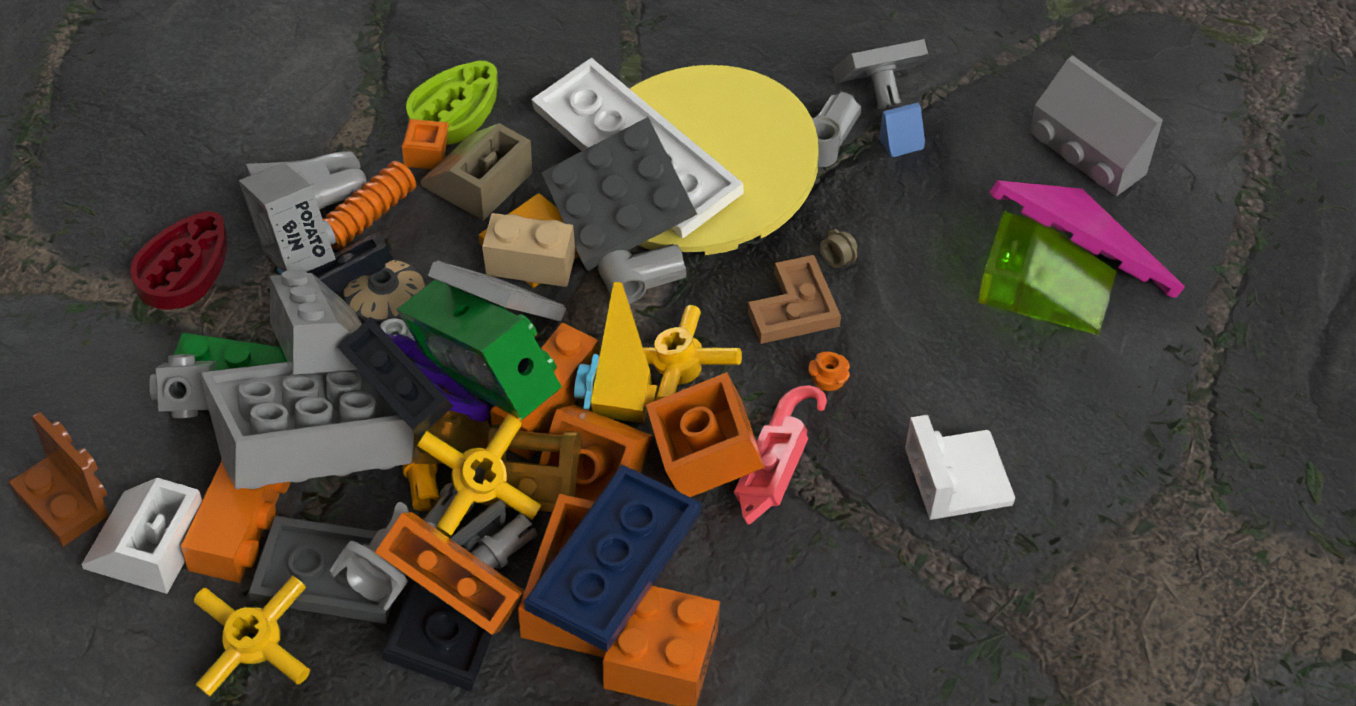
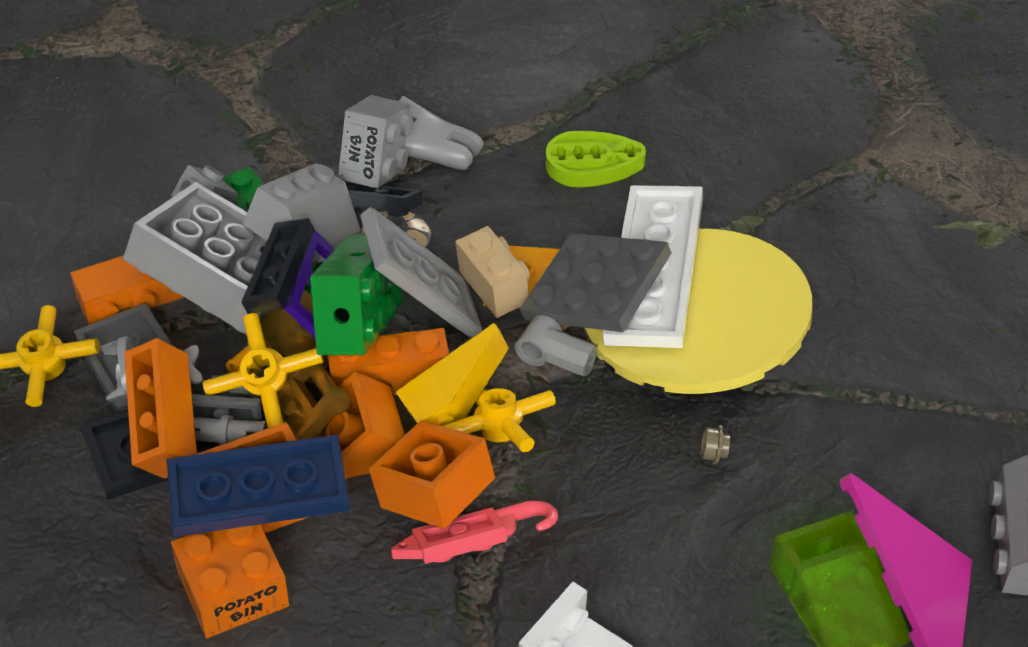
camera: 50 degrees right, 5 degrees down
dark orange bracket [9,412,109,547] -> none
white slope [82,478,202,594] -> none
dark red piece [130,211,227,310] -> none
orange piece [323,161,416,251] -> none
orange slope [402,119,449,170] -> none
dark tan slope [420,123,532,221] -> none
medium azure plate [574,354,599,409] -> none
medium nougat plate [748,255,841,344] -> none
orange plate [808,352,850,391] -> none
light grey piece [812,91,861,167] -> none
light grey tile [832,39,928,109] -> none
medium blue slope [879,102,925,157] -> none

